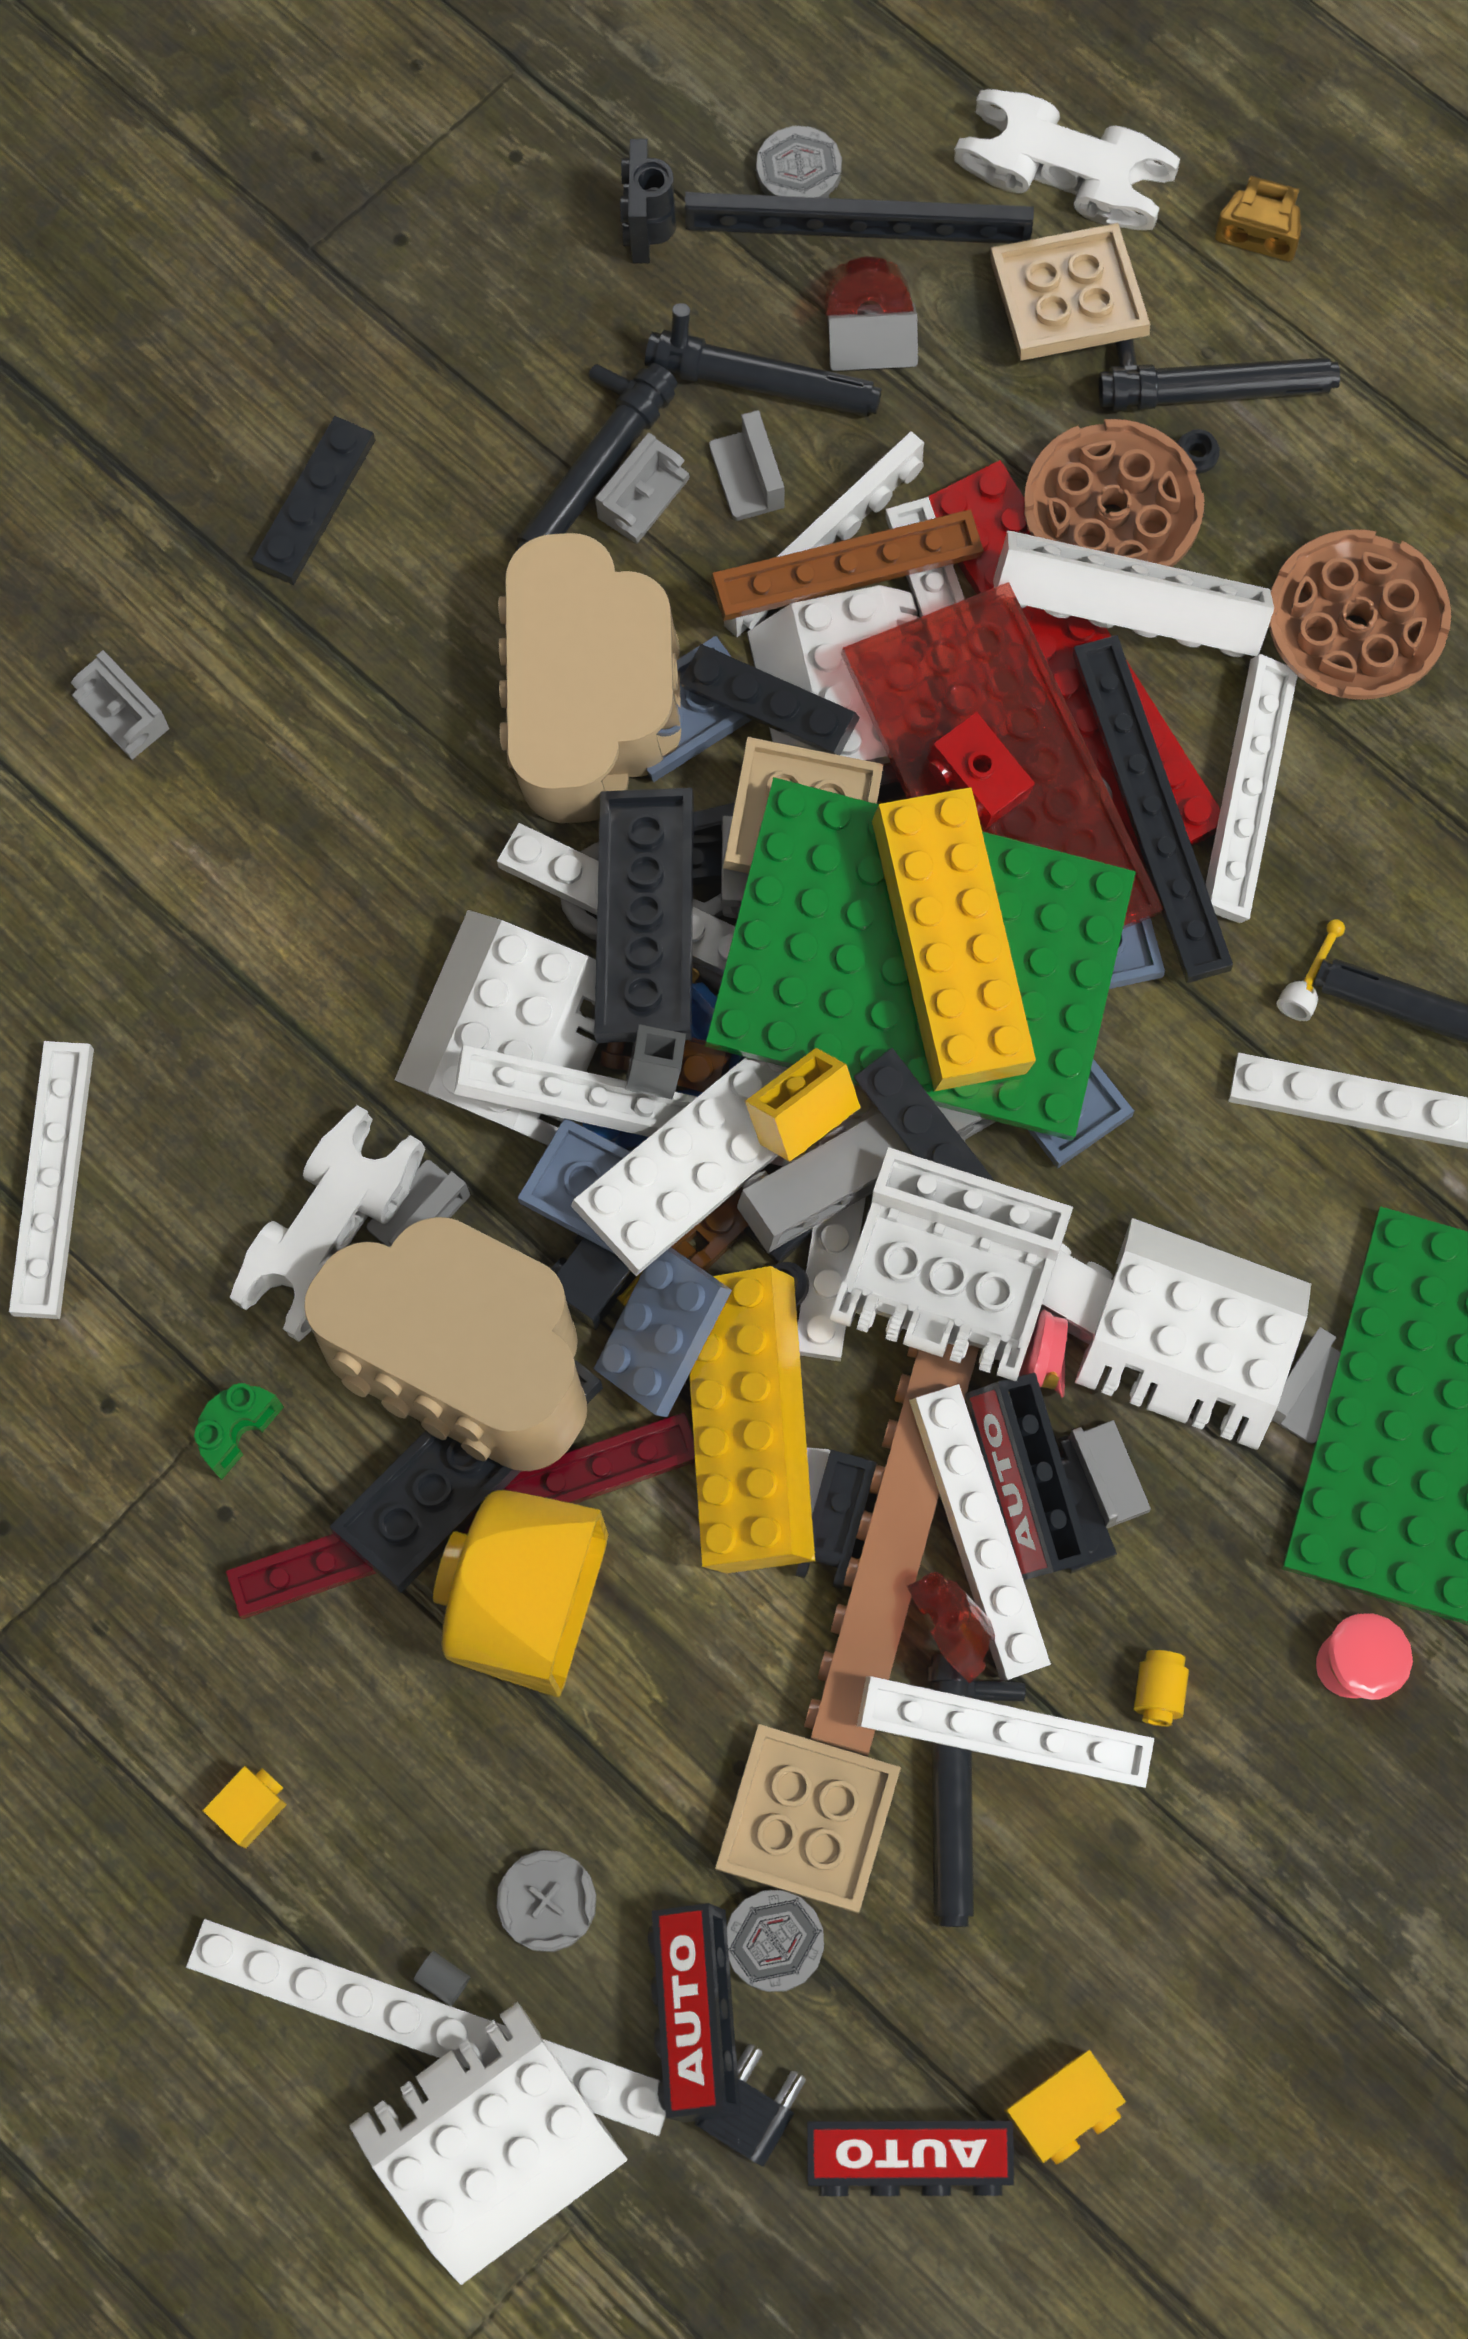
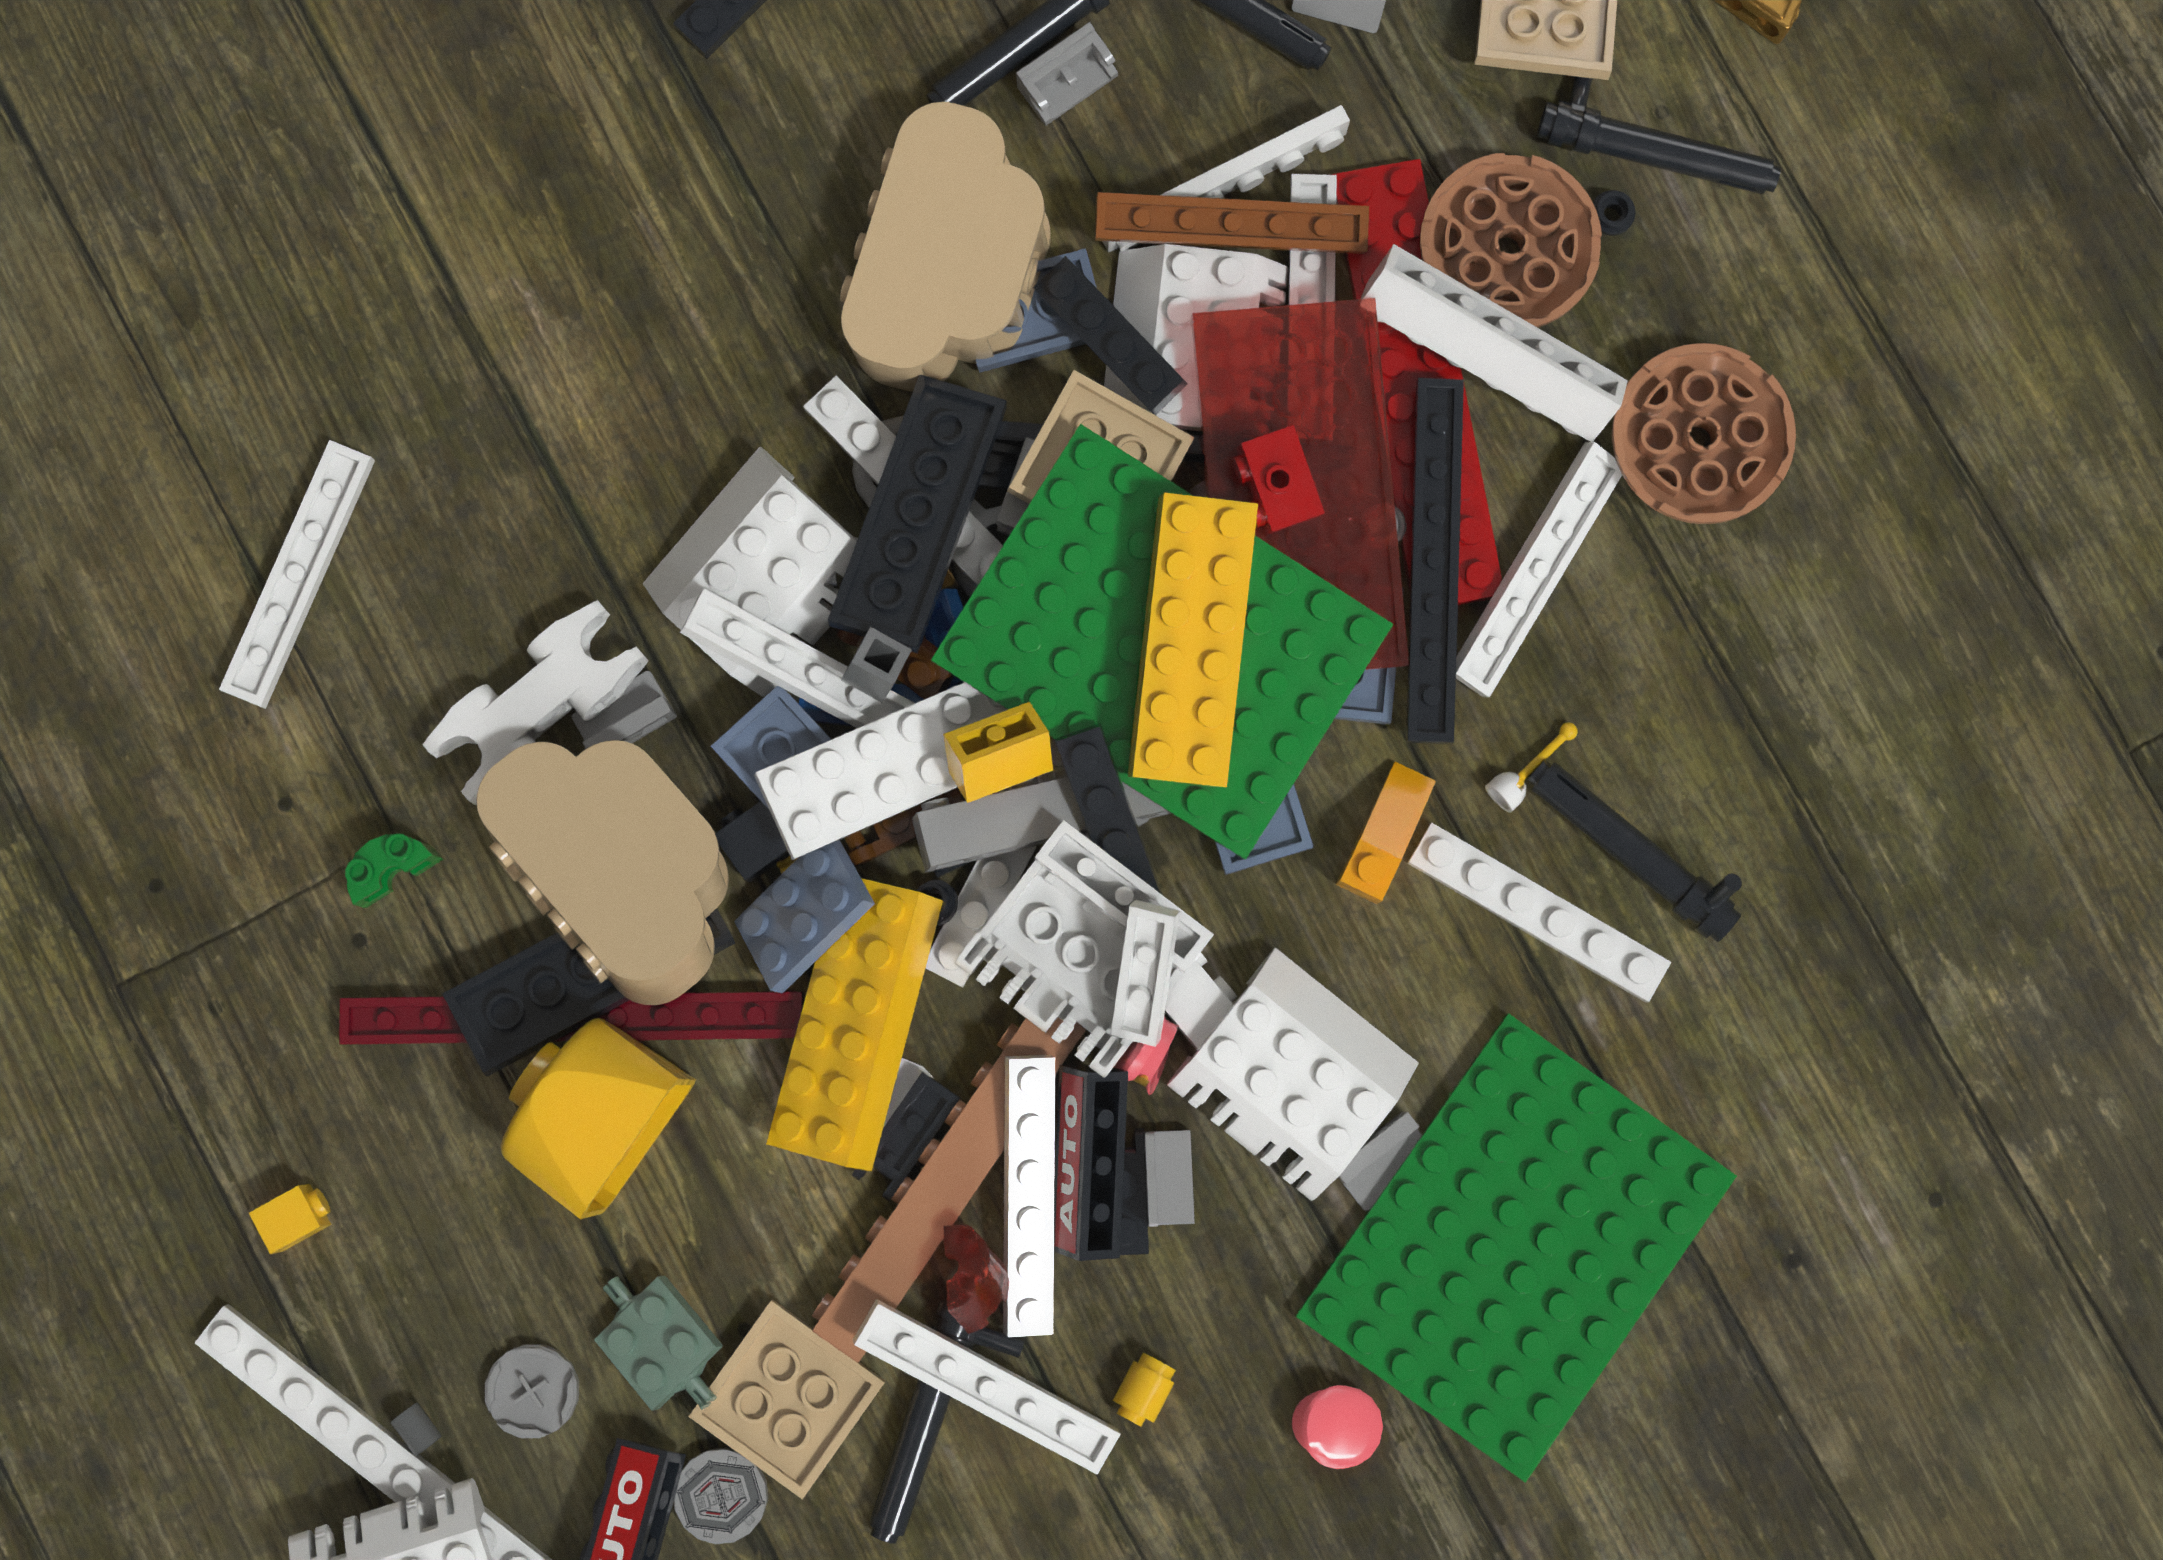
camera: 15 degrees right, 10 degrees up
light grey hinge [71,650,169,760] -> none
light grey panel [710,410,785,521] -> none
none -> sand green plate [594,1276,723,1411]
none -> white plate [1111,900,1180,1047]
none -> light orange slope [1336,761,1436,904]

